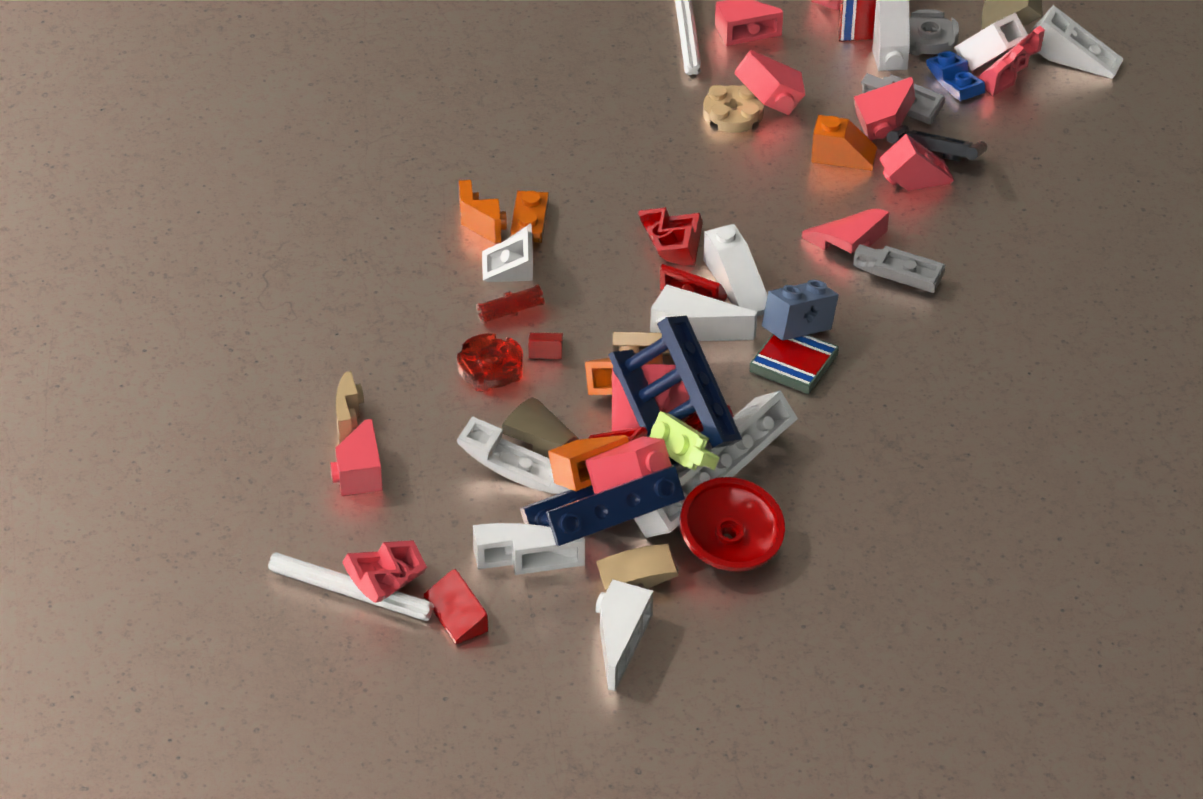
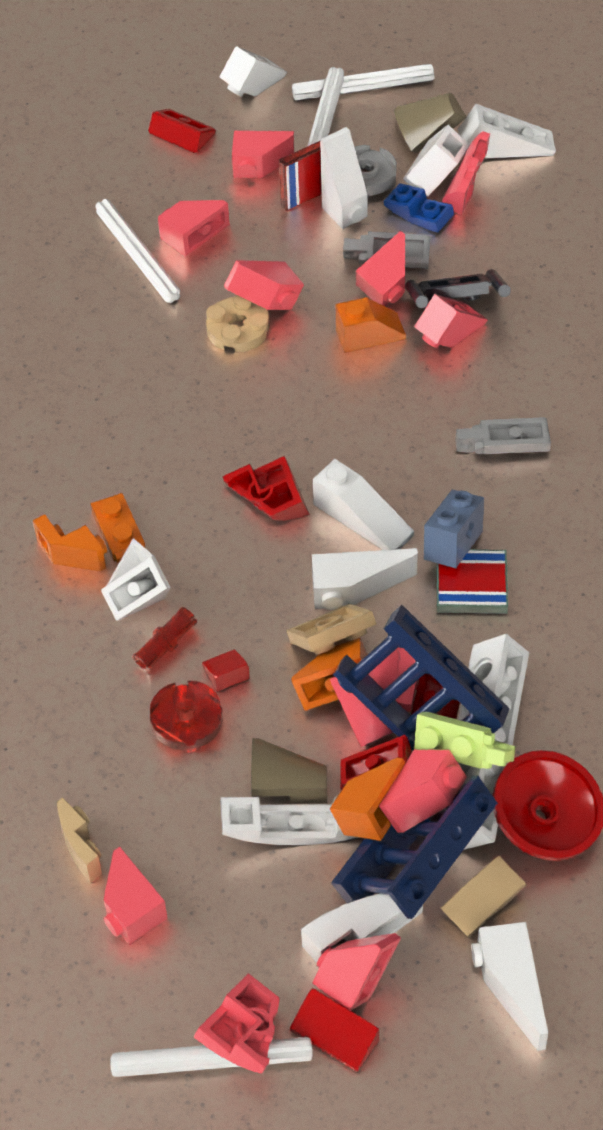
camera: 25 degrees left, 10 degrees up
red slope [660,264,727,302] -> none
coral slope [801,208,889,254] -> none
none -> coral slope [312,933,401,1011]

